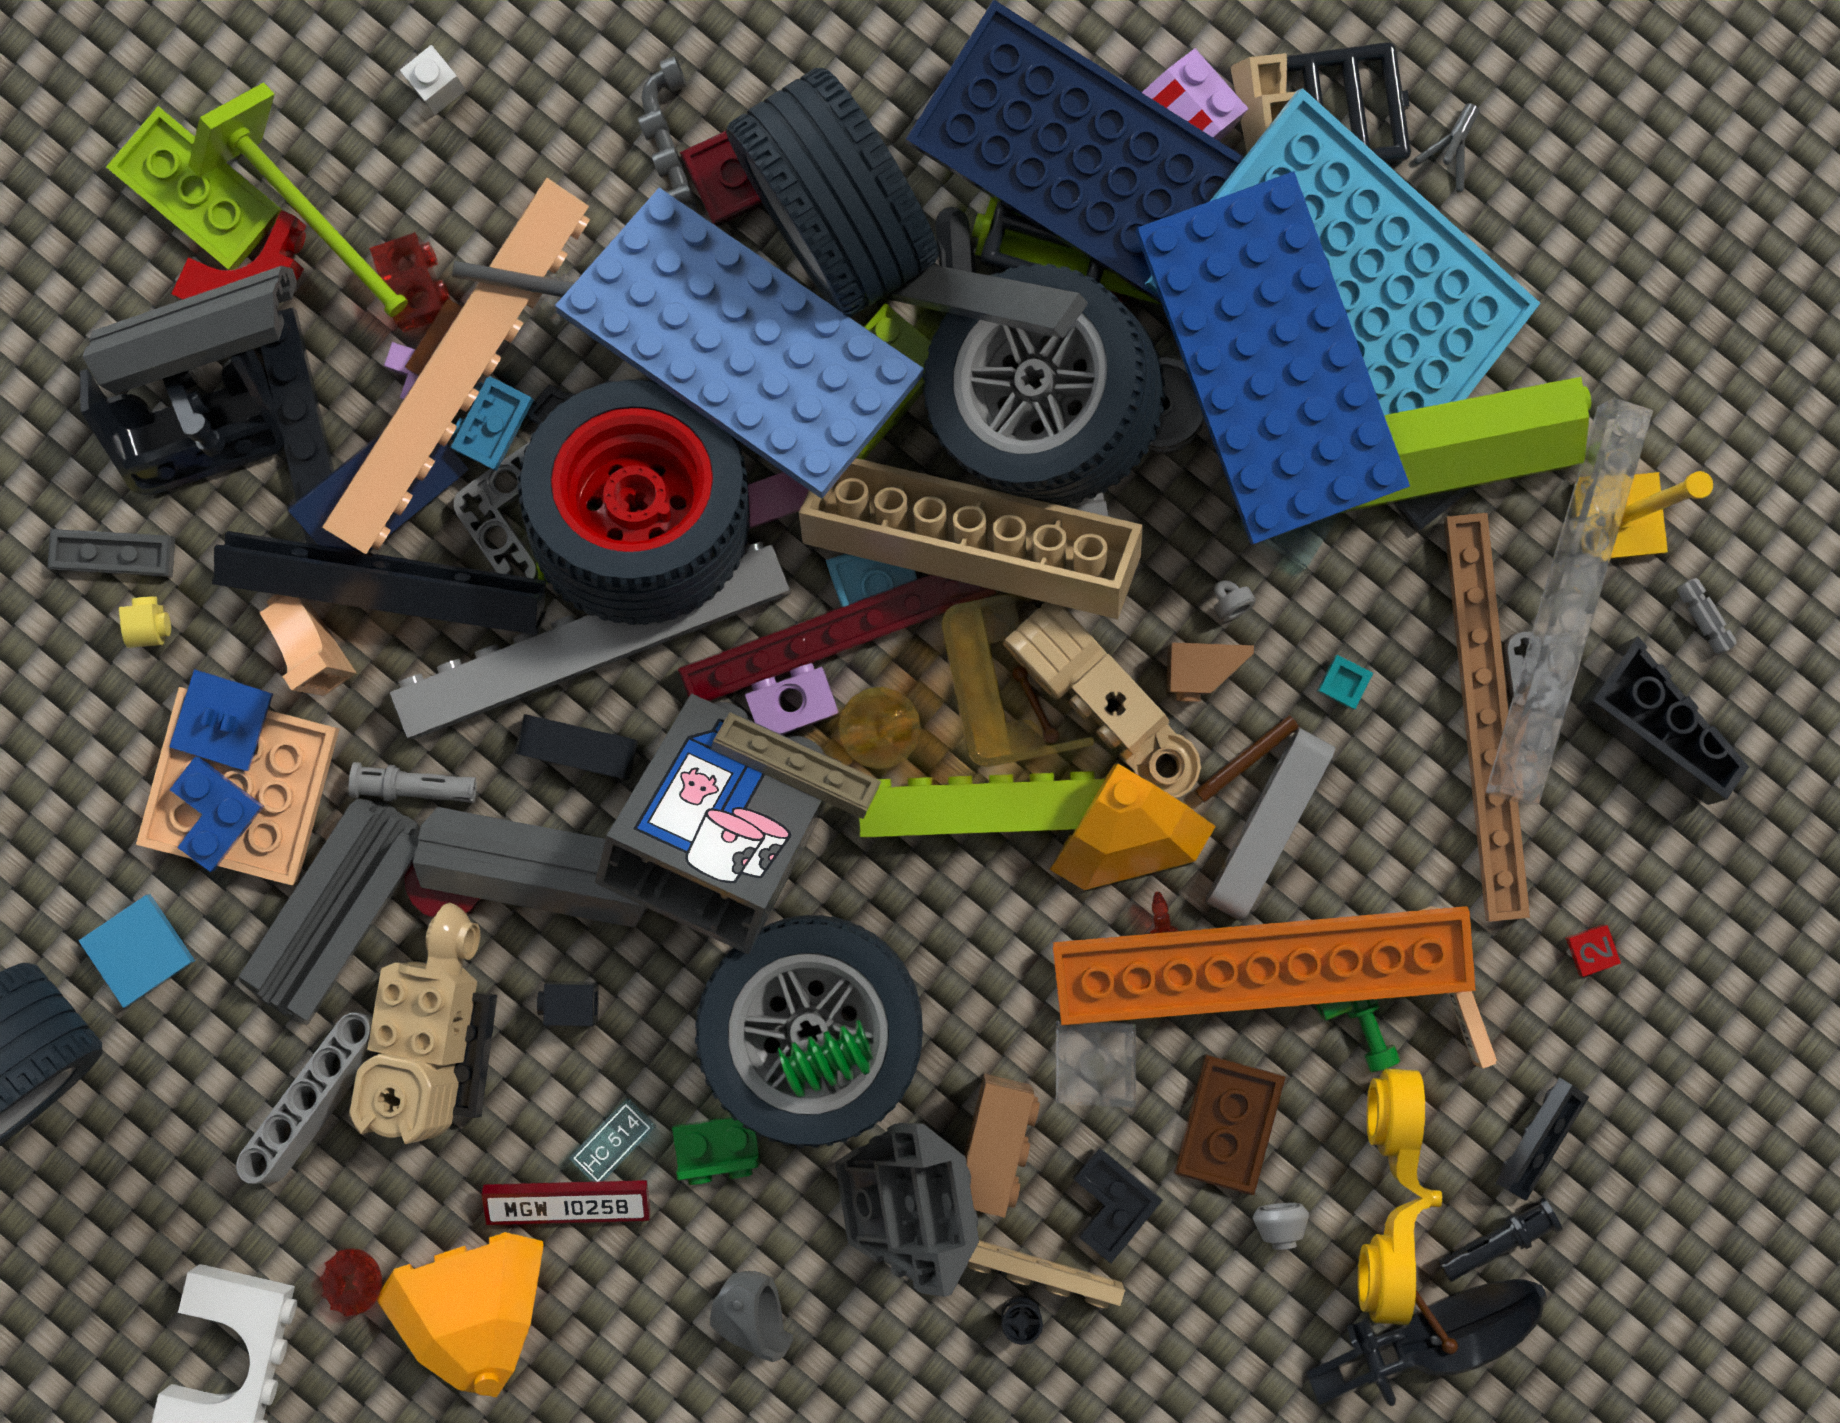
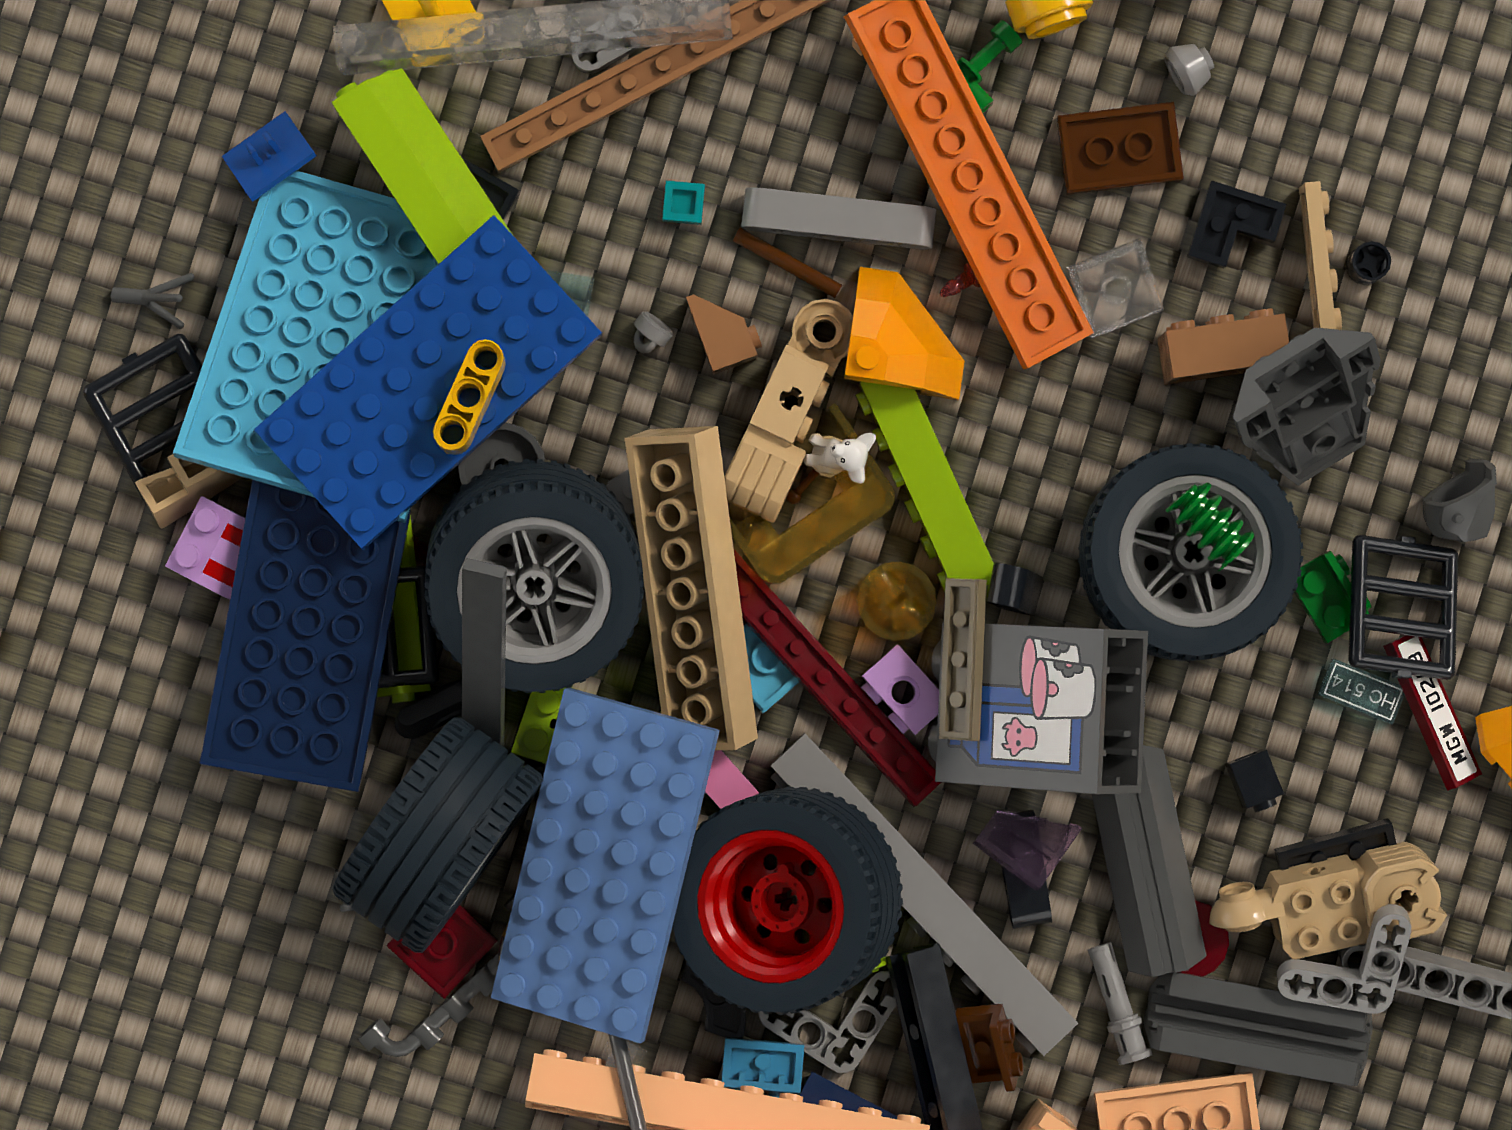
camera: 115 degrees left, 0 degrees up
none -> blue piece [222,111,317,202]
none -> yellow beam [433,339,506,455]
none -> white animal [804,433,876,484]
none -> reddish brown bracket [955,1004,1024,1092]
none -> clear purple wing [972,809,1082,891]
none -> black beam [986,562,1043,616]
none -> light grey beam [1277,904,1411,1014]
none -> black bar [1348,535,1458,680]

